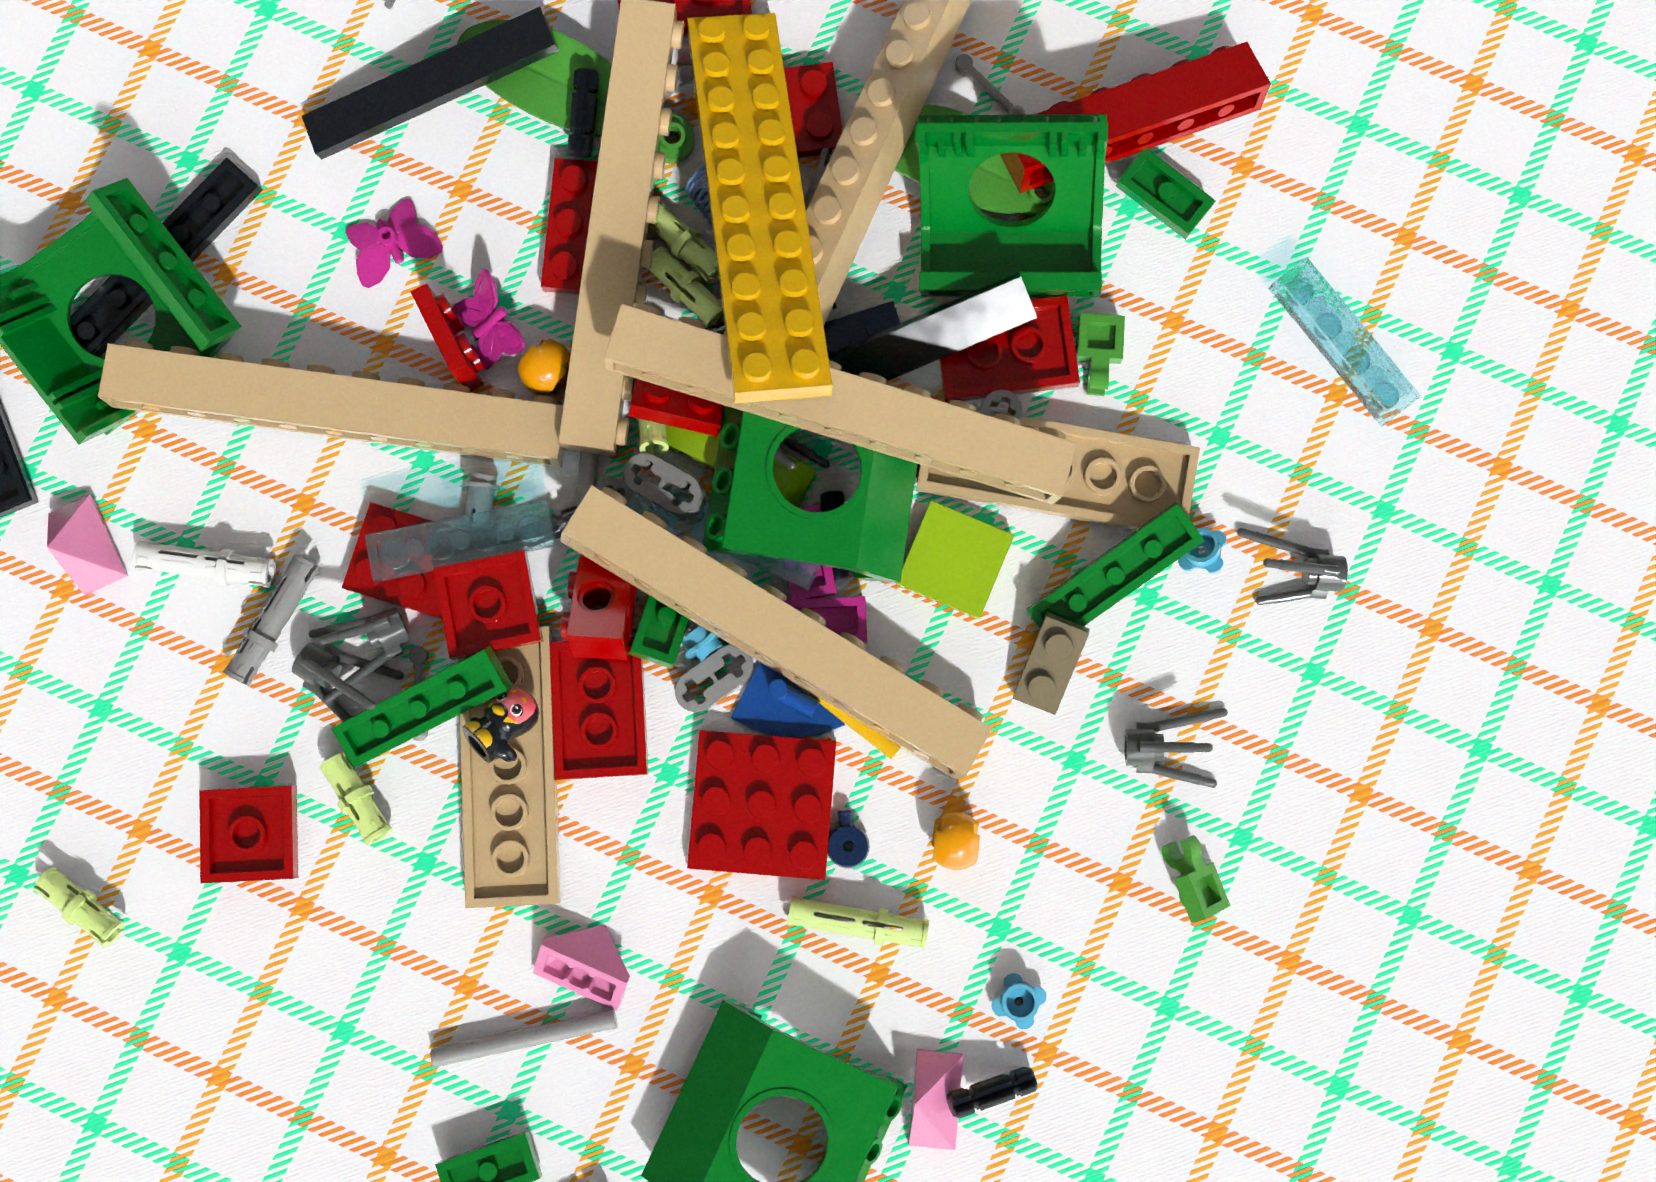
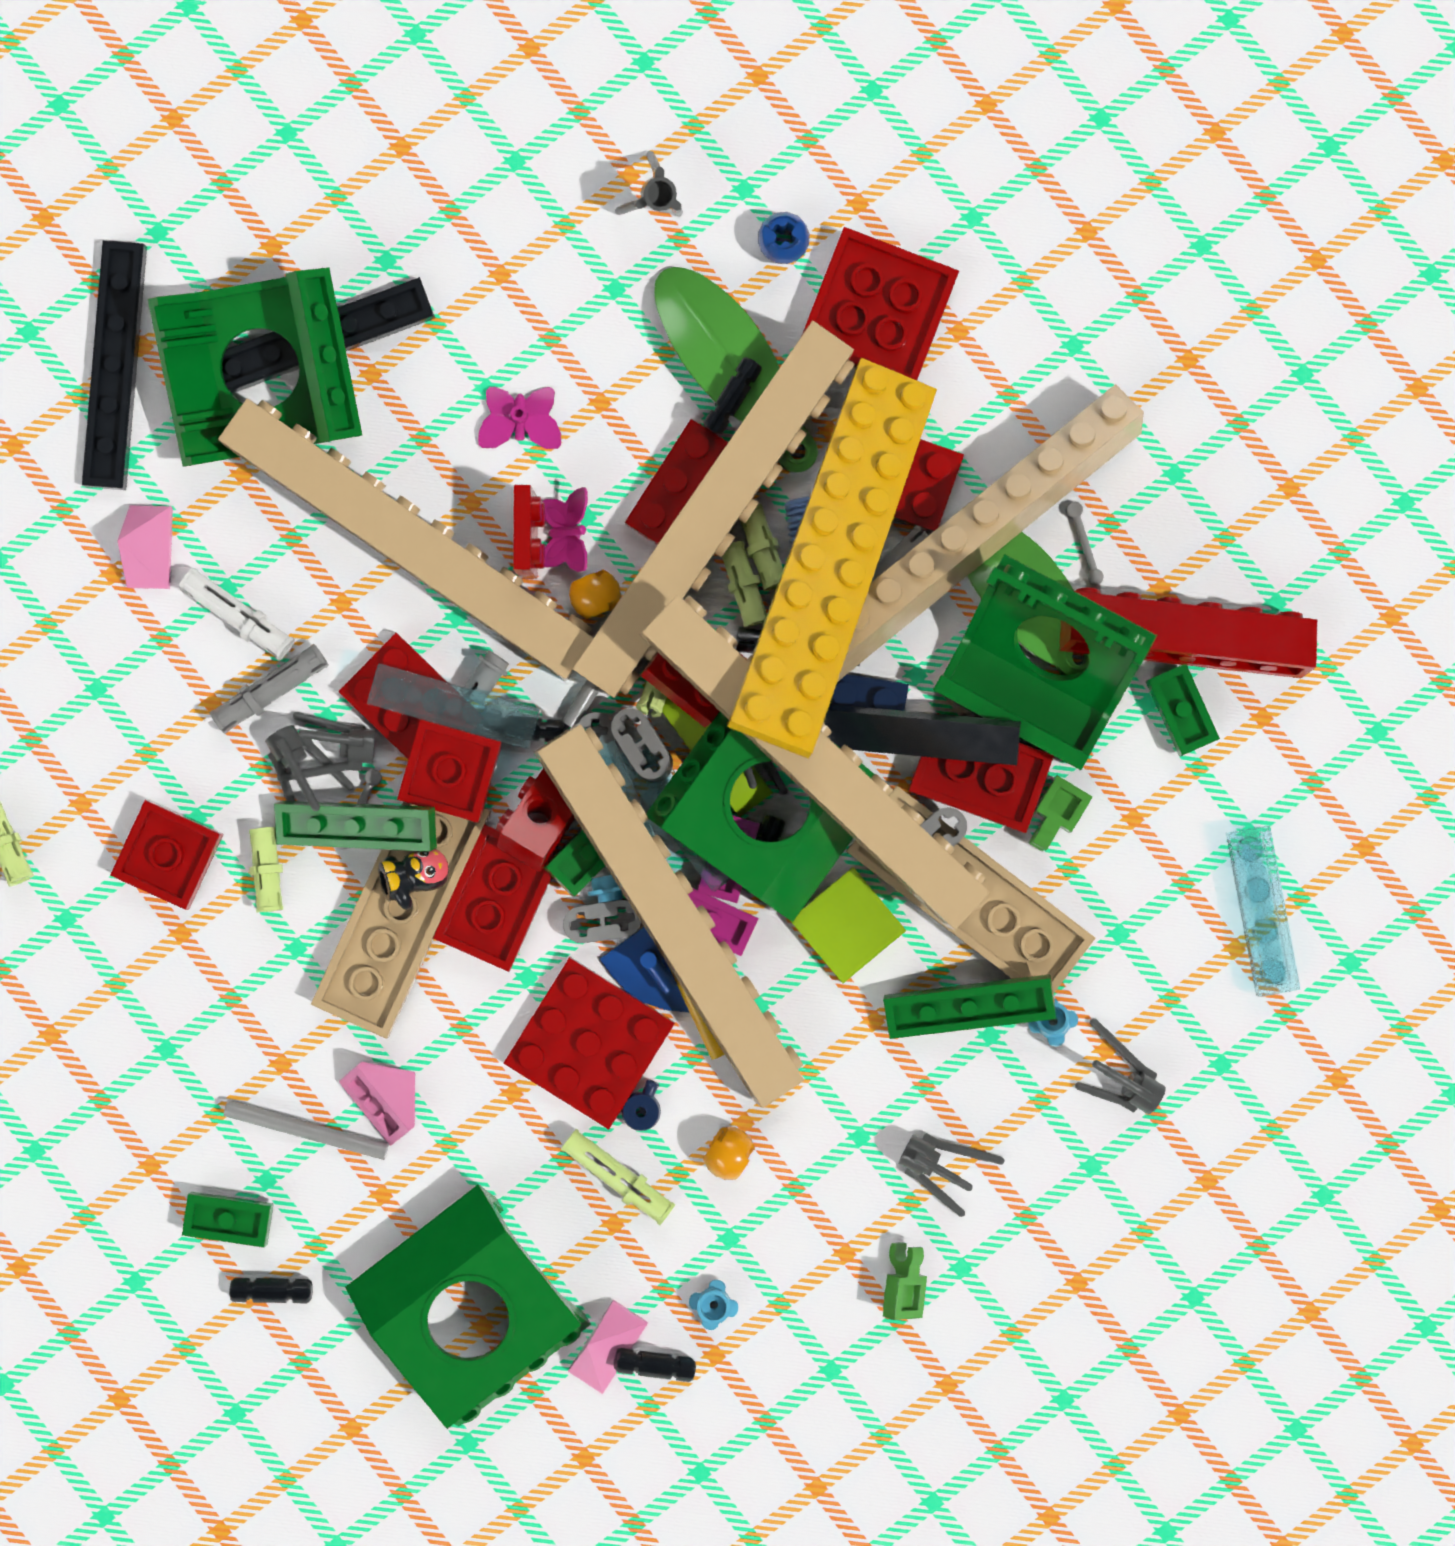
camera: 30 degrees right, 5 degrees up
black tile [301,6,560,160] -> none
dark tan plate [1012,612,1090,715] -> none

